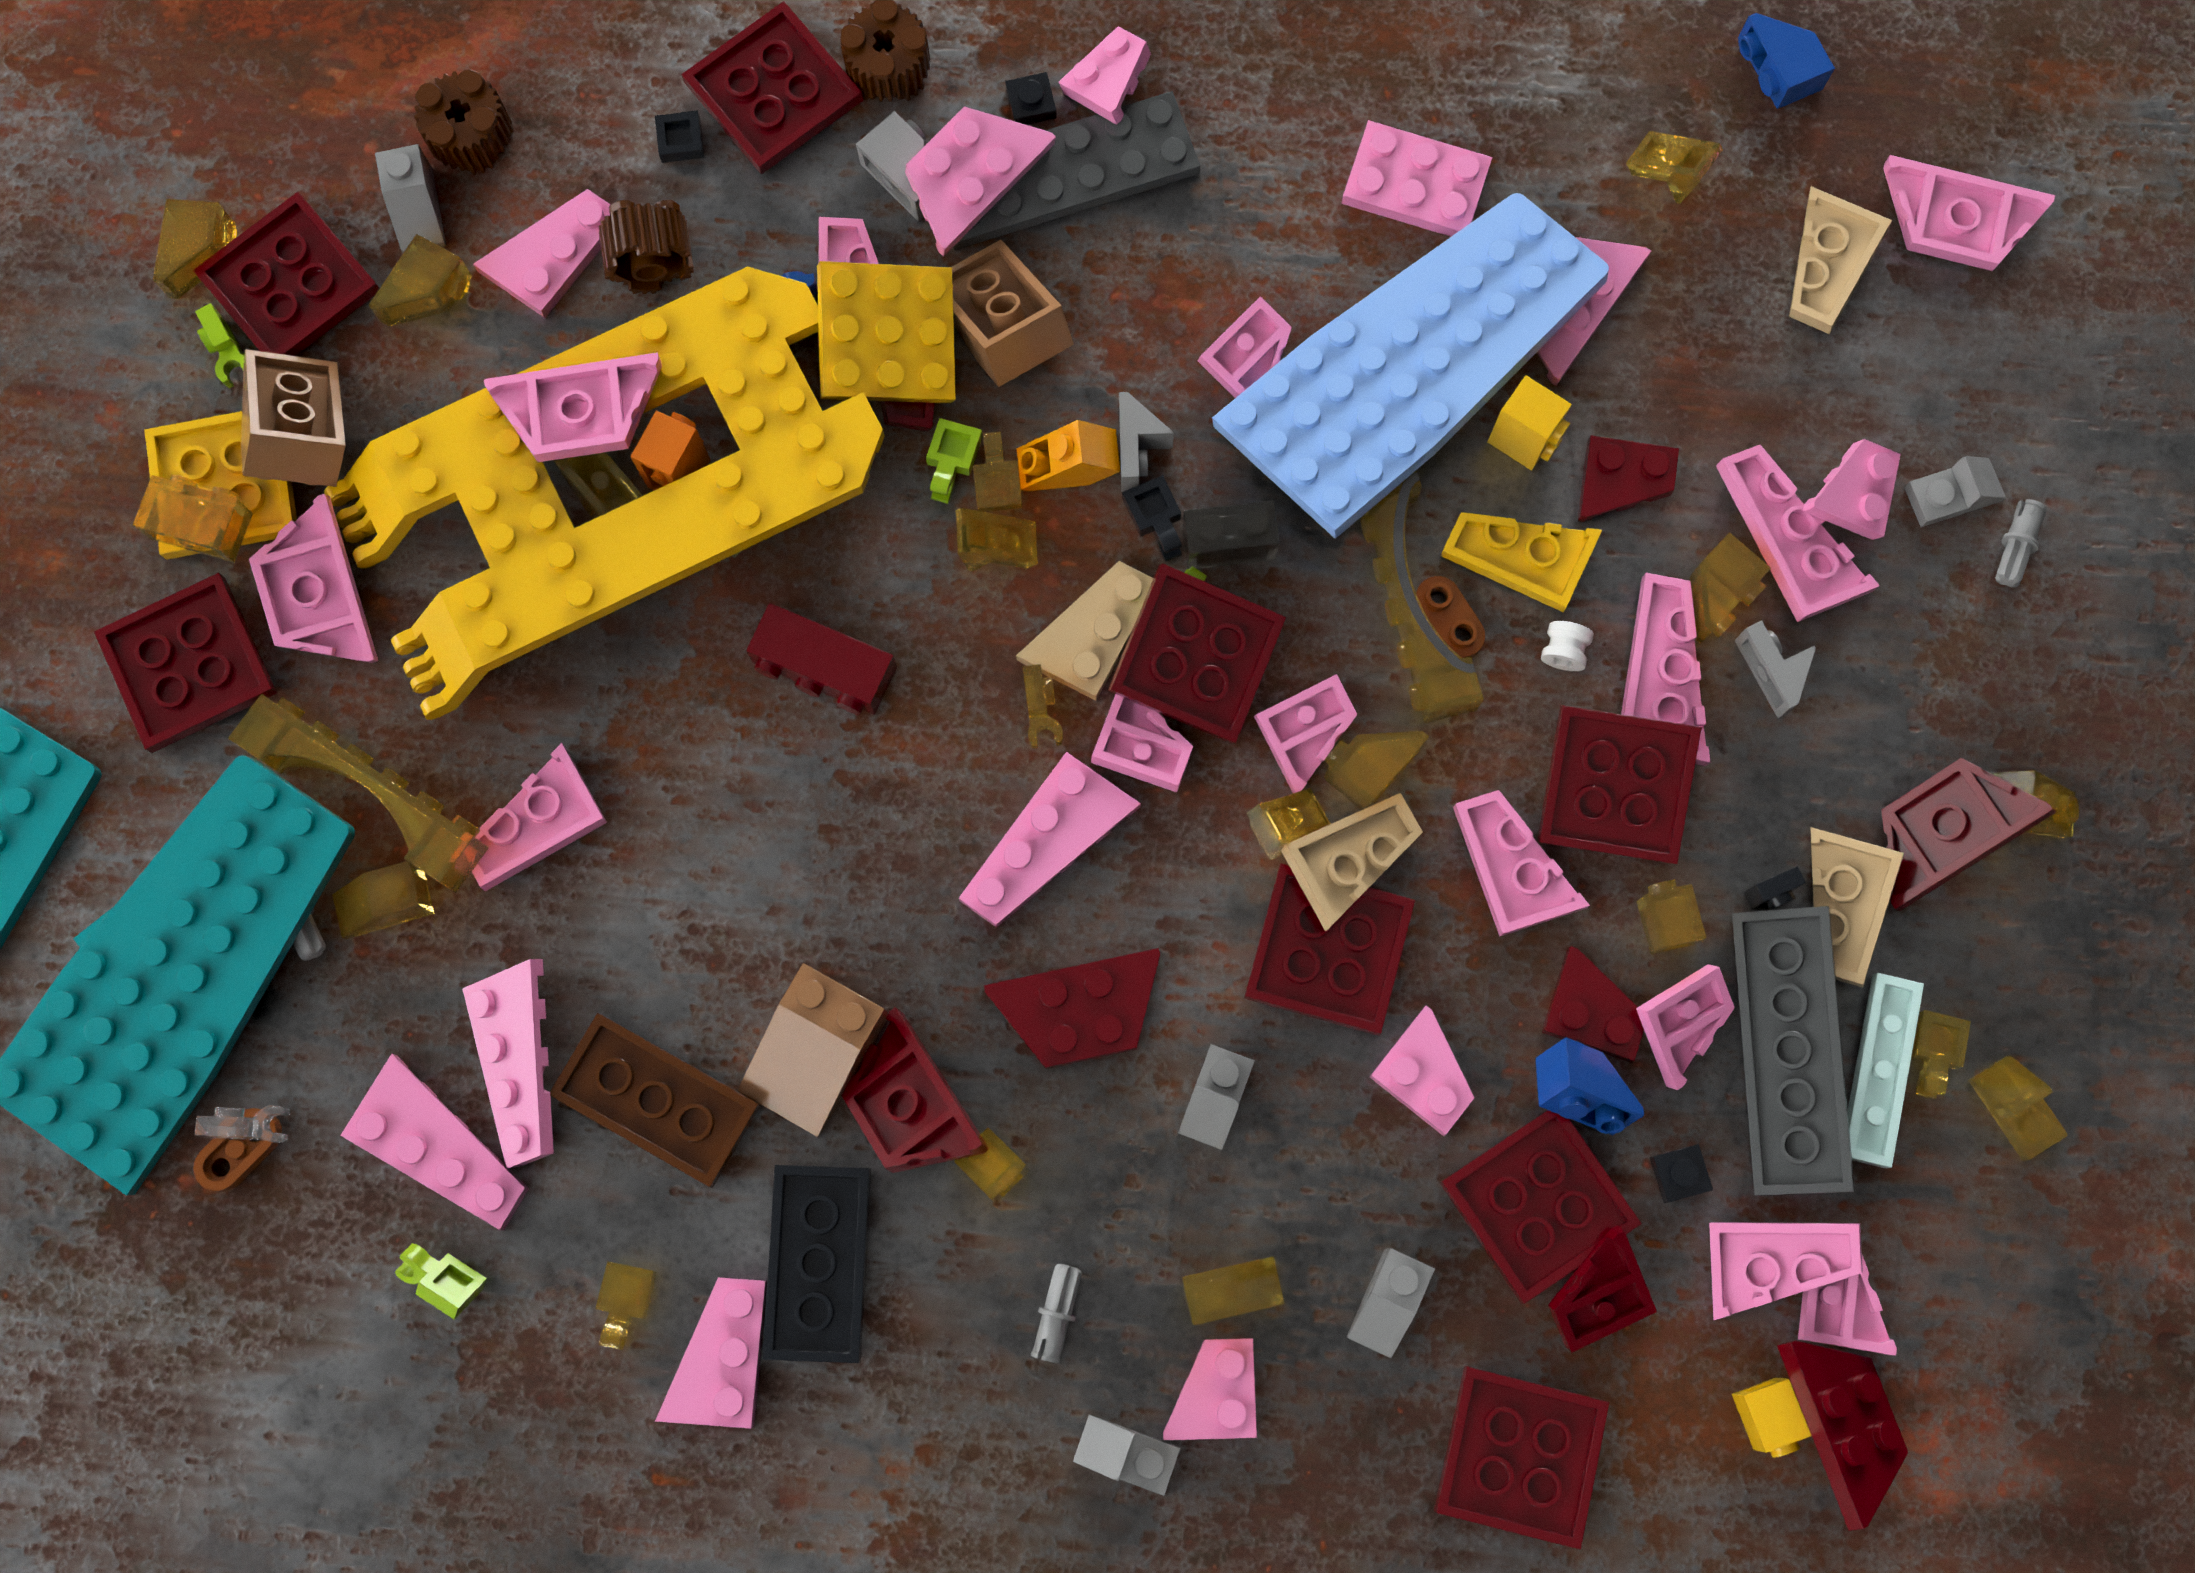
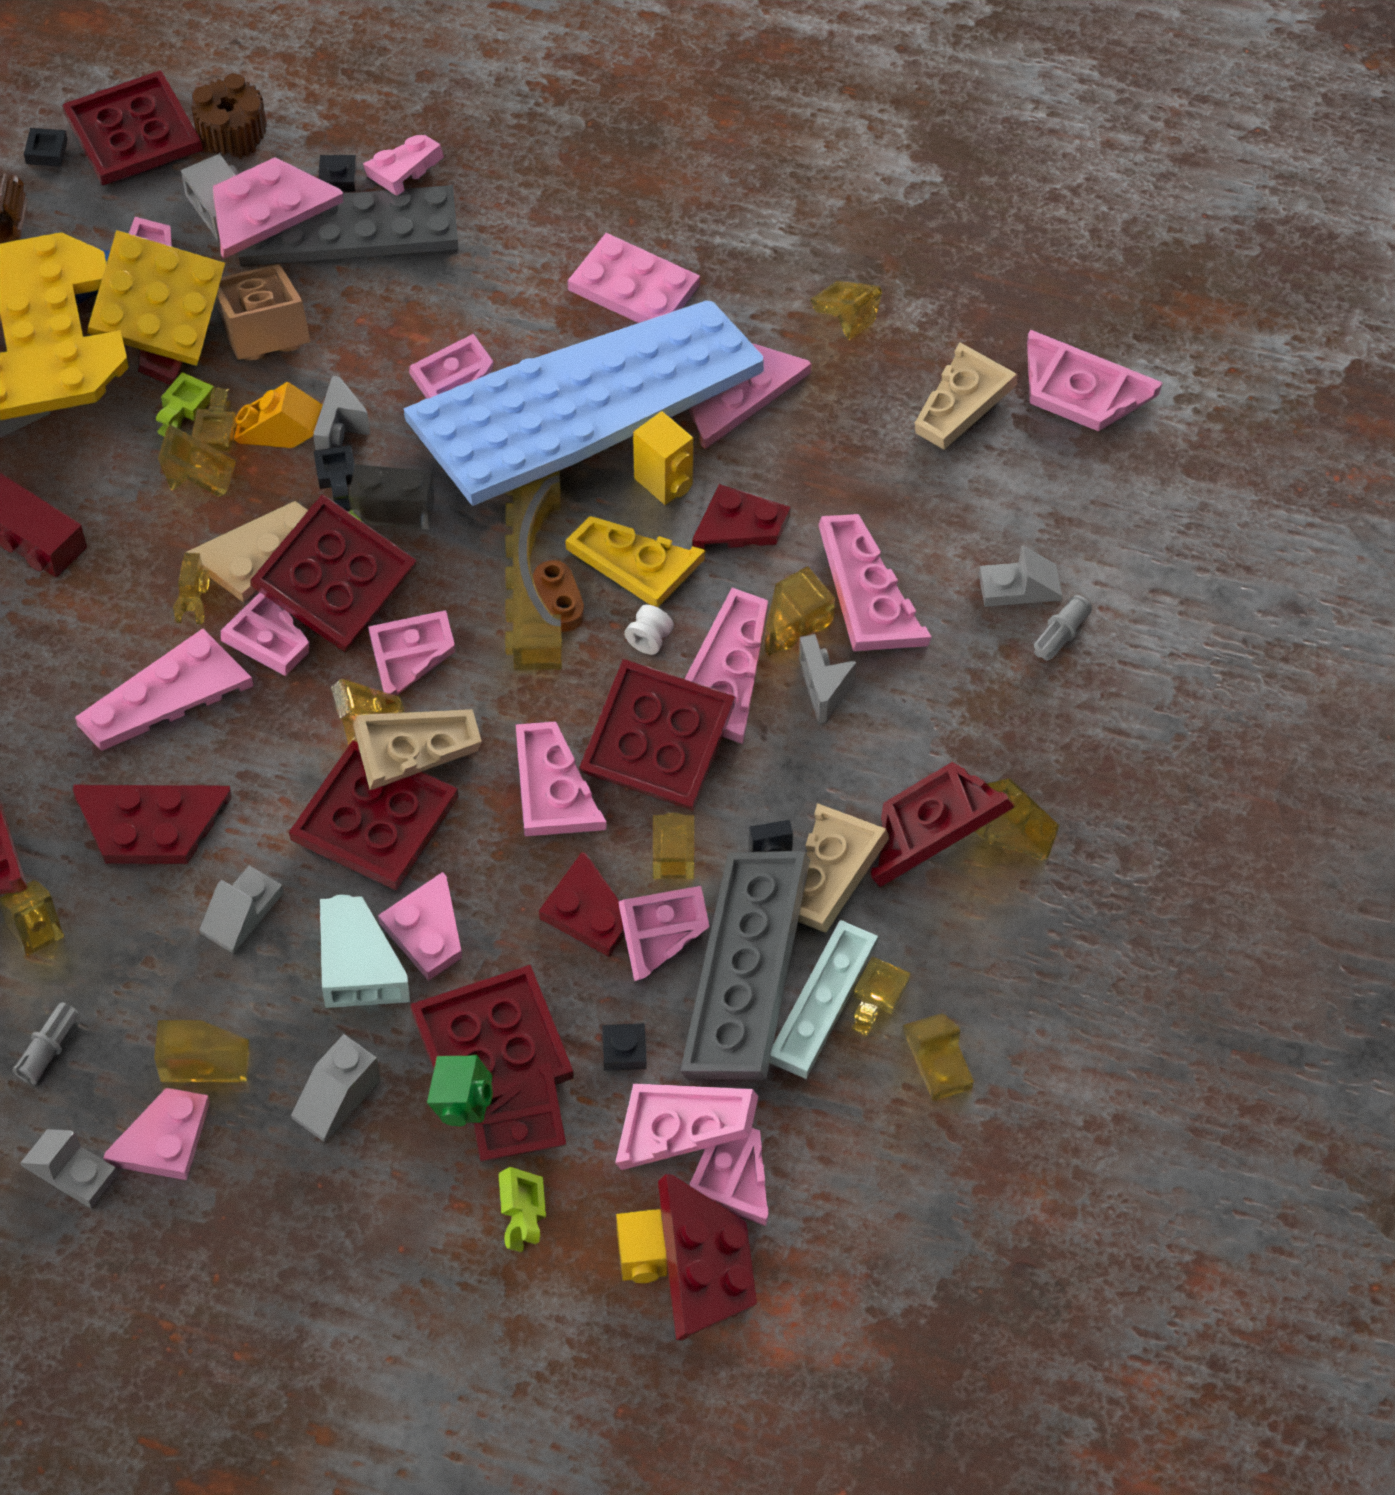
camera: 10 degrees right, 20 degrees down
clear yellow slope [1324,731,1429,810] -> none
dark red plate [1434,1366,1610,1550] -> none
blue slope [1535,1037,1644,1136] -> none
blue slope [1738,13,1835,109] -> none
bright pink wing [1803,439,1901,540] -> none
none -> light aqua slope [320,895,410,1008]
none -> green brick [427,1055,493,1127]
none -> lime plate [499,1167,546,1252]

